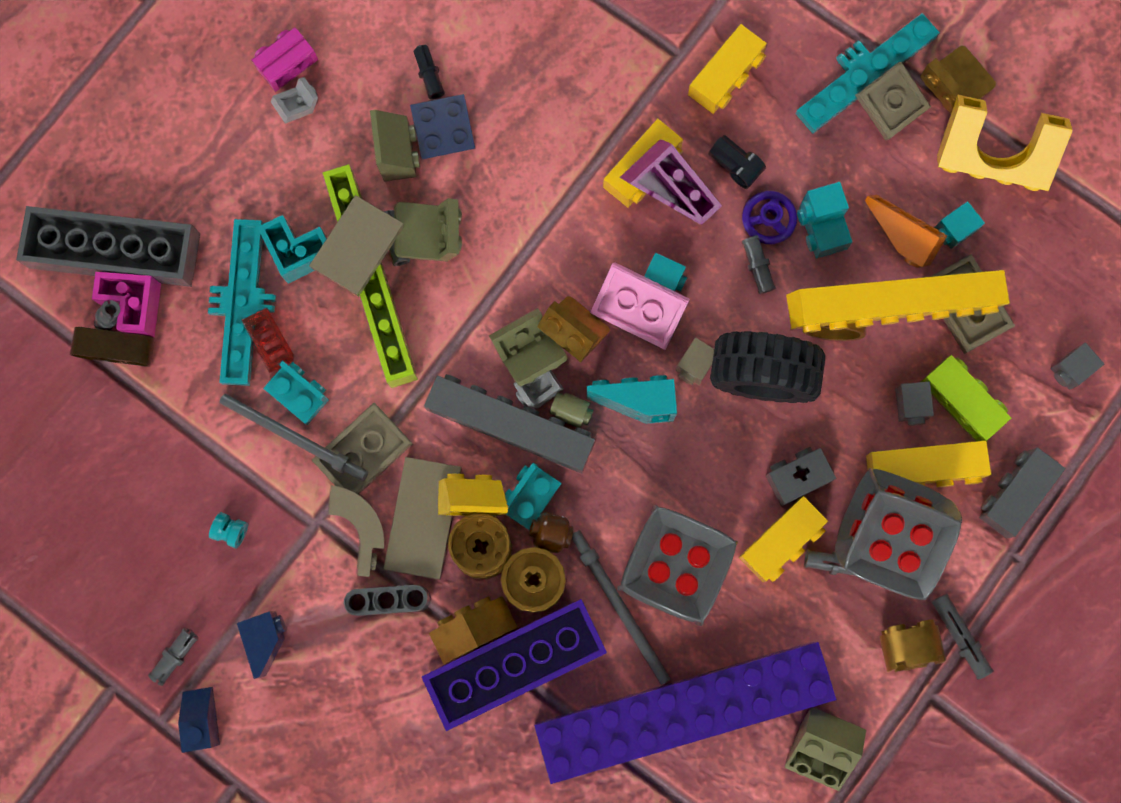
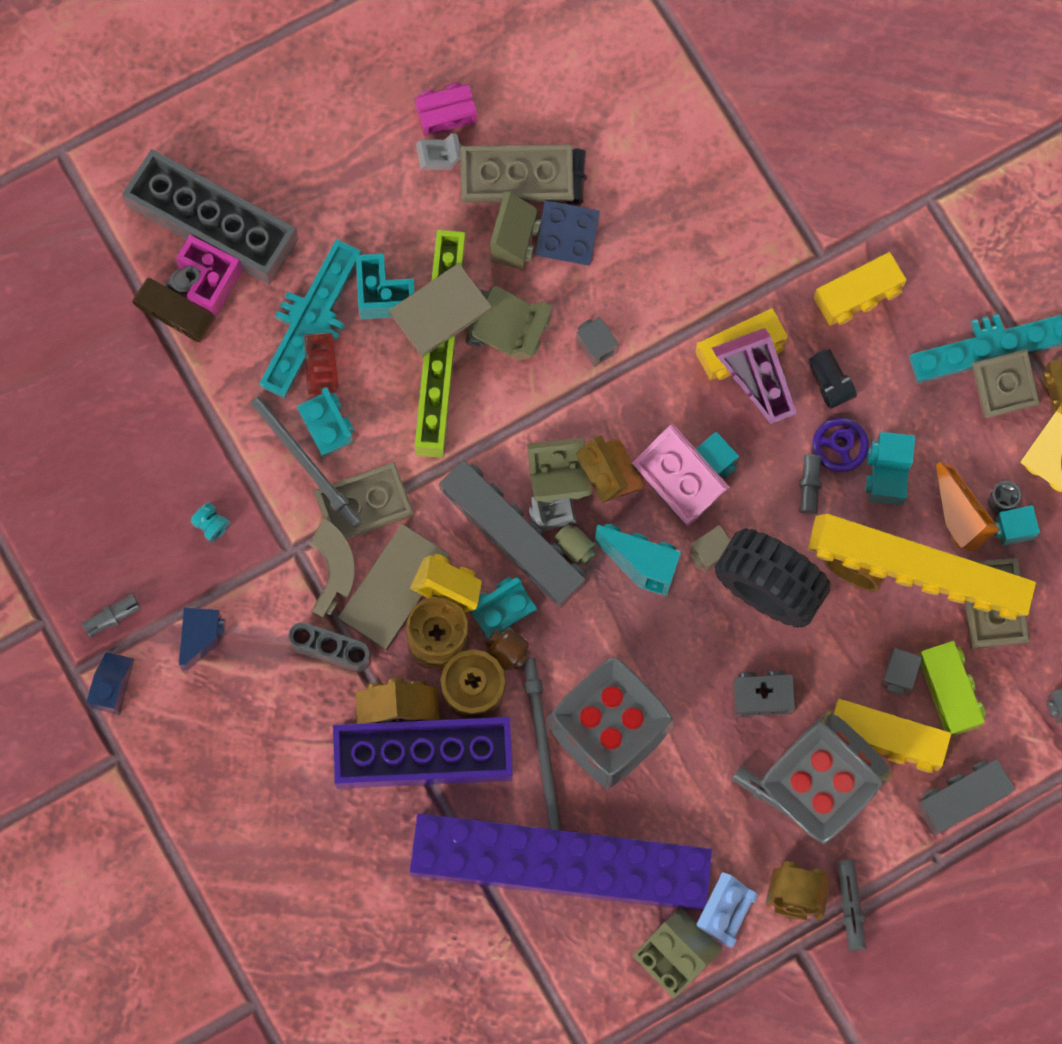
camera: 15 degrees right, 5 degrees down
yellow brick [738,496,828,582] -> none
none -> dark tan tile [460,145,574,203]
none -> dark grey brick [576,317,619,367]
none -> light blue plate [696,872,758,948]
none -> dark grey wheel [988,480,1021,514]

